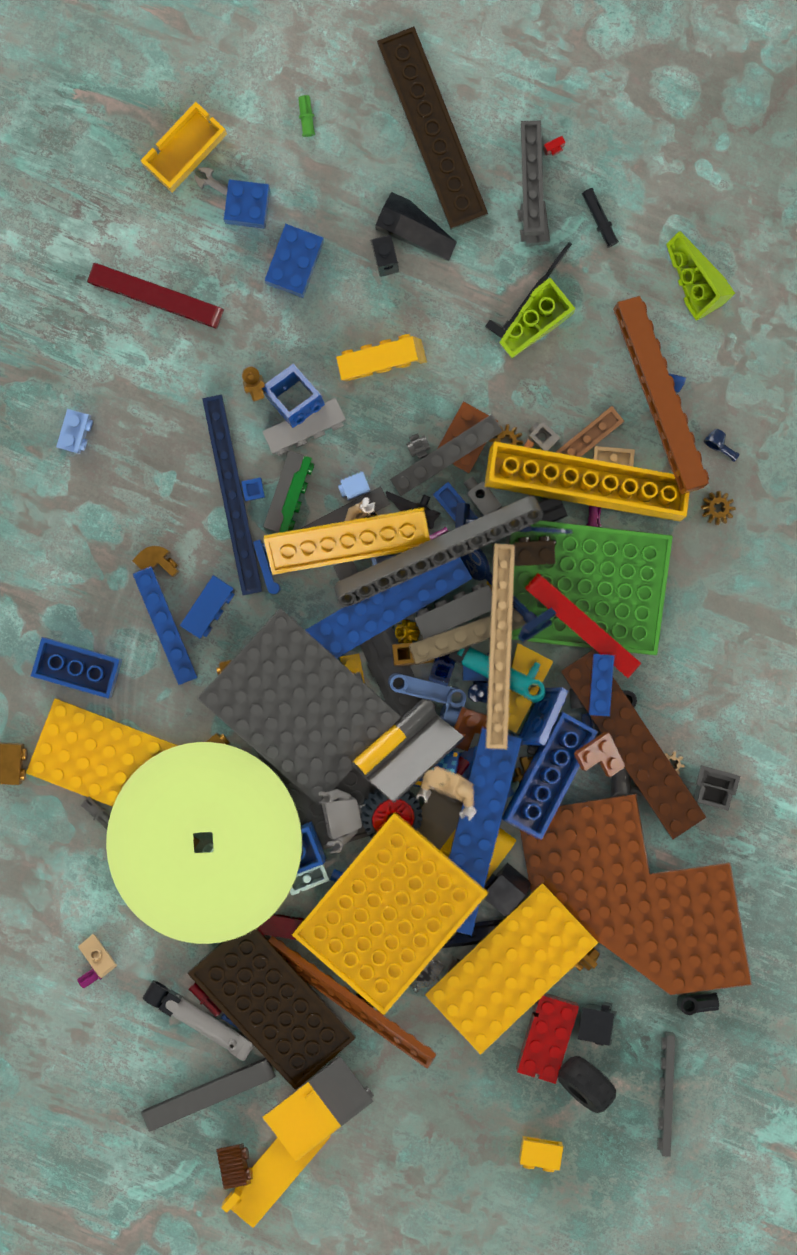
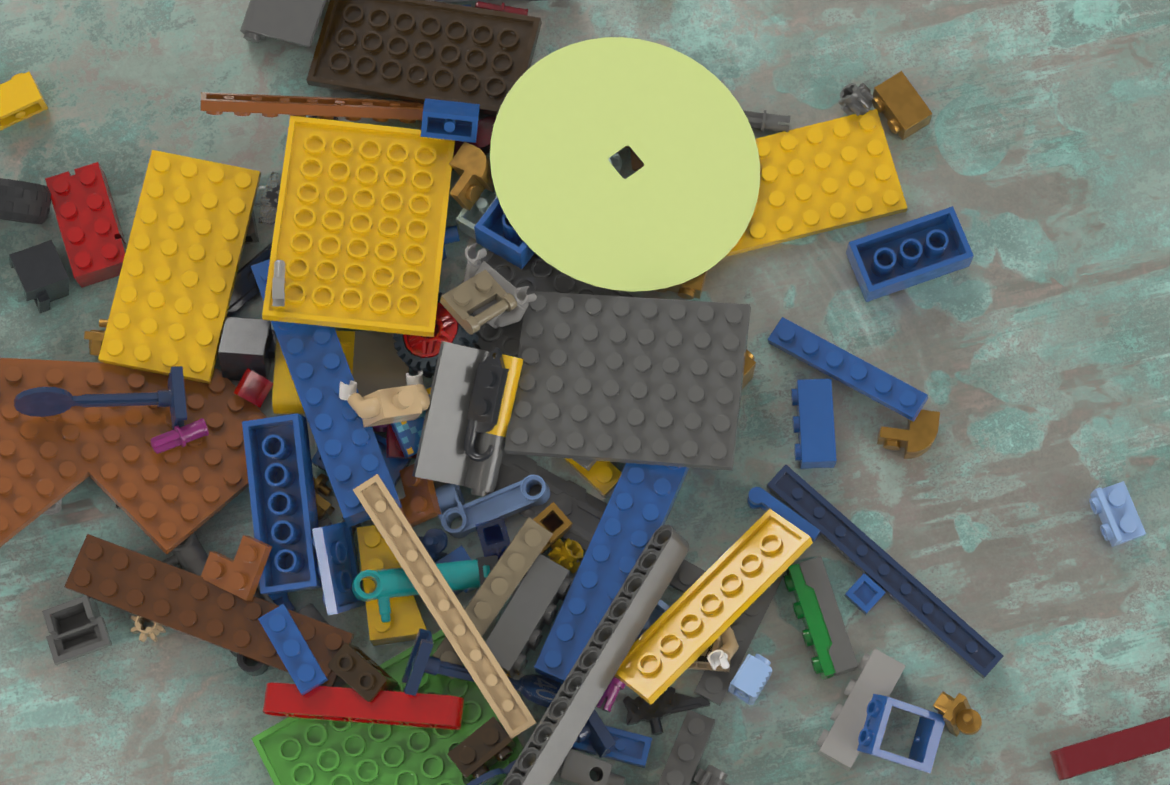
camera: 150 degrees right, 15 degrees down
none -> dark blue piece [14,366,187,430]
none -> magenta axle [150,418,209,454]
none -> red plate [233,368,273,407]
none -> light grey bar [272,260,286,307]
none -> dark brown bracket [328,643,398,702]
none -> blue brick [421,98,480,143]
none -> dark tan plate [440,269,517,335]
none -> pearl gold brick [449,142,495,211]
none -> black plate [464,348,509,462]
none -> dark grey gear [838,83,874,116]

